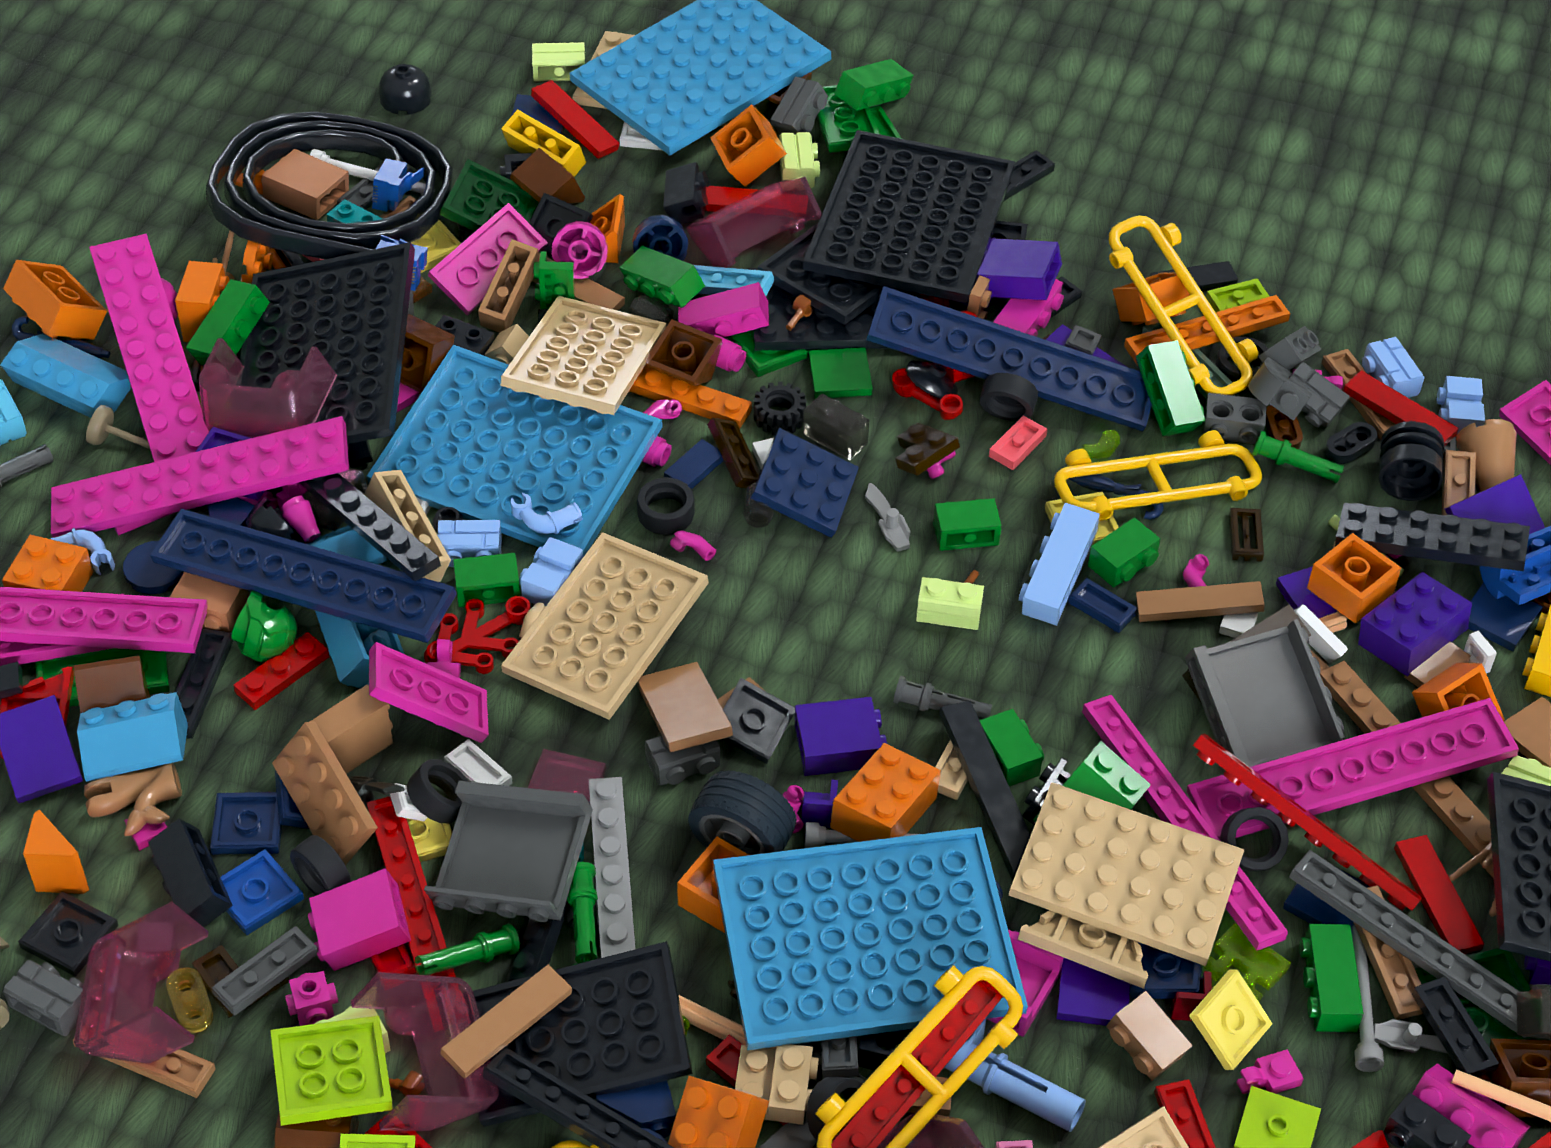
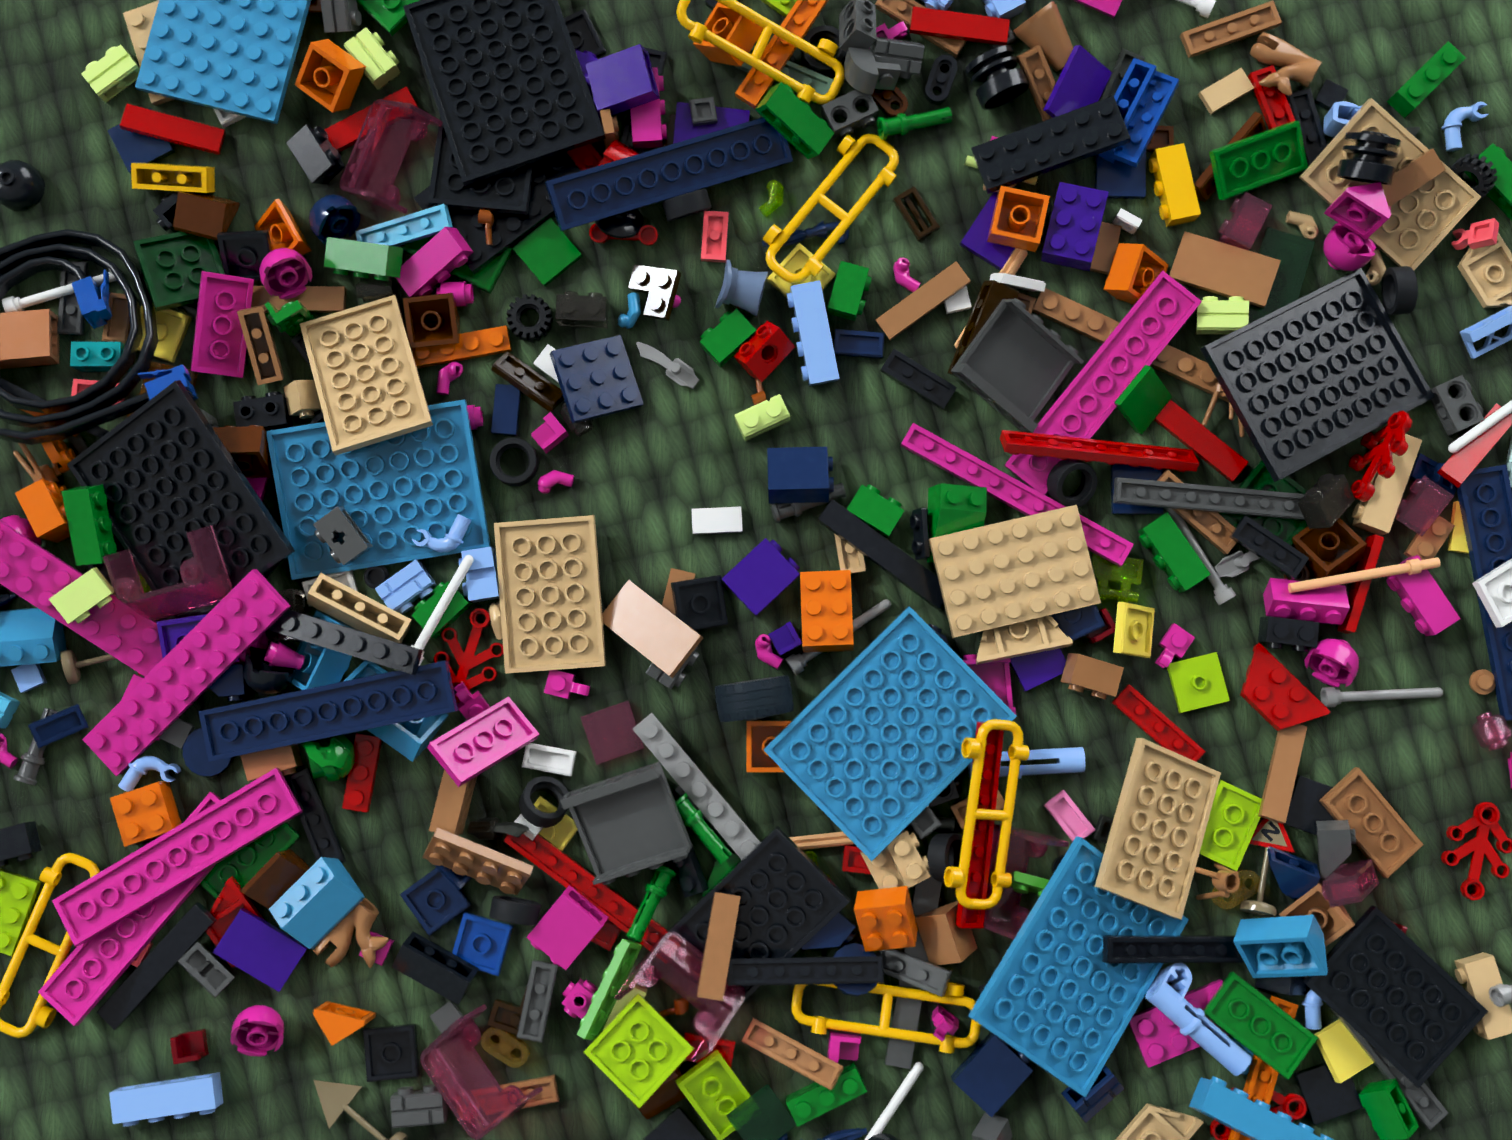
camera: 30 degrees left, 35 degrees up
none -> light blue tile [11,664,47,693]
none -> dark blue tile [28,704,89,748]
none -> yellowish green brick [49,567,116,624]
none -> dark grey tile [159,718,195,749]
none -> dark grey brick [313,506,373,565]
none -> white piece [411,555,474,666]
none -> dark pink panel [531,412,569,454]
none -> dark pink plate [544,670,591,699]
none -> bright green plate [577,939,642,1040]
none -> dark azure arm [618,293,641,329]
none -> white tile [692,507,743,535]
none -> sand blue hat [715,260,768,317]
none -> red brick [733,321,795,383]
none -> dark blue brick [767,447,834,504]
none -> black plate [880,349,957,410]
none -> green tile [1114,365,1172,435]

